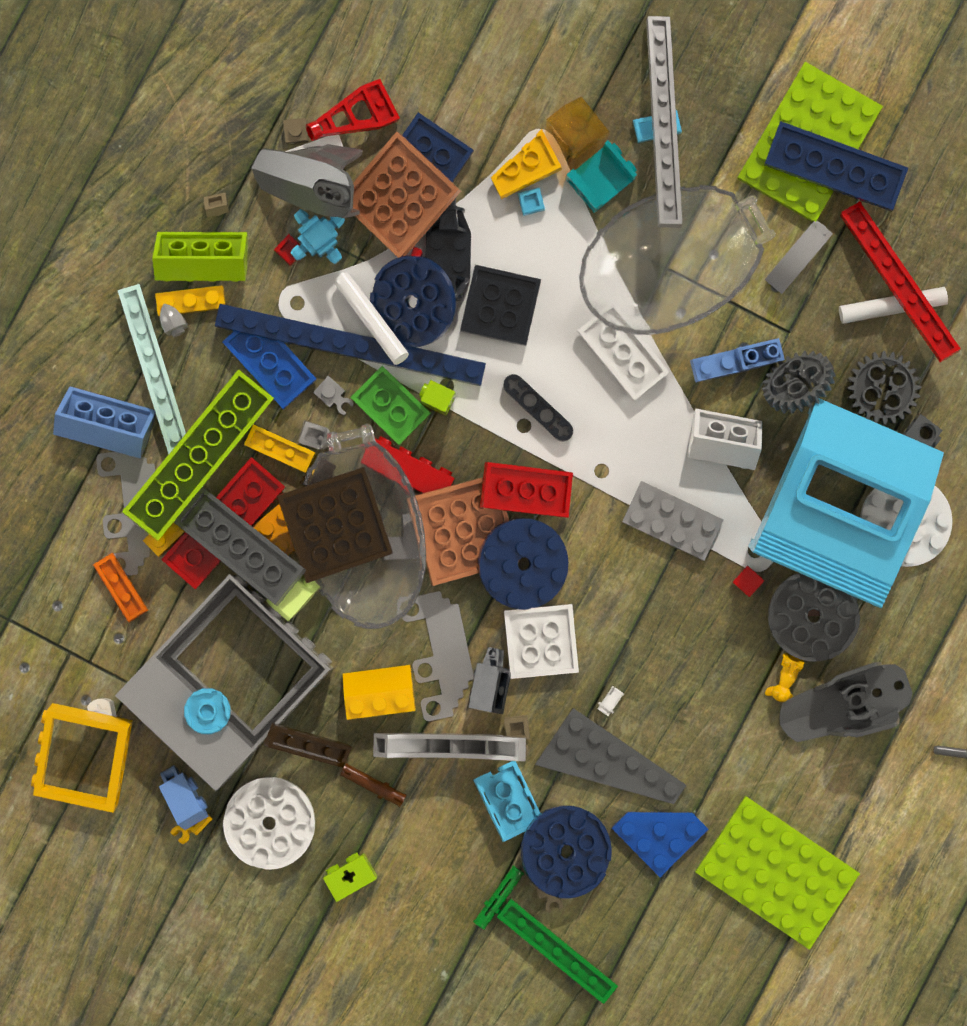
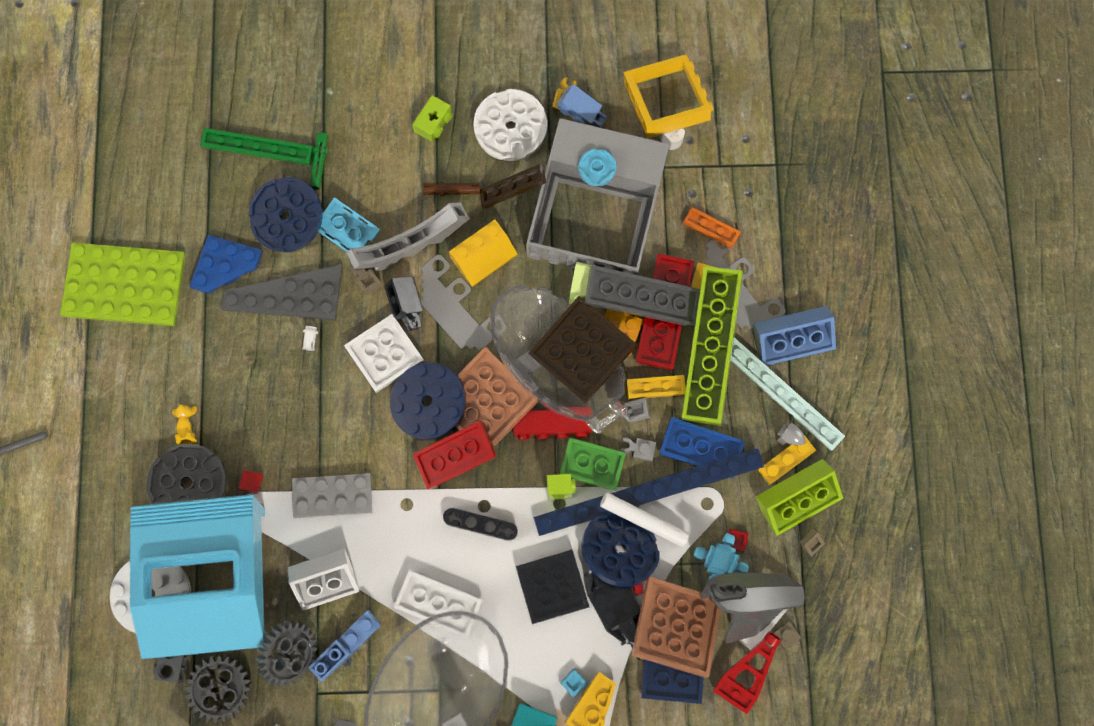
camera: 145 degrees right, 10 degrees down
dark grey piece [779,662,913,742] -> none

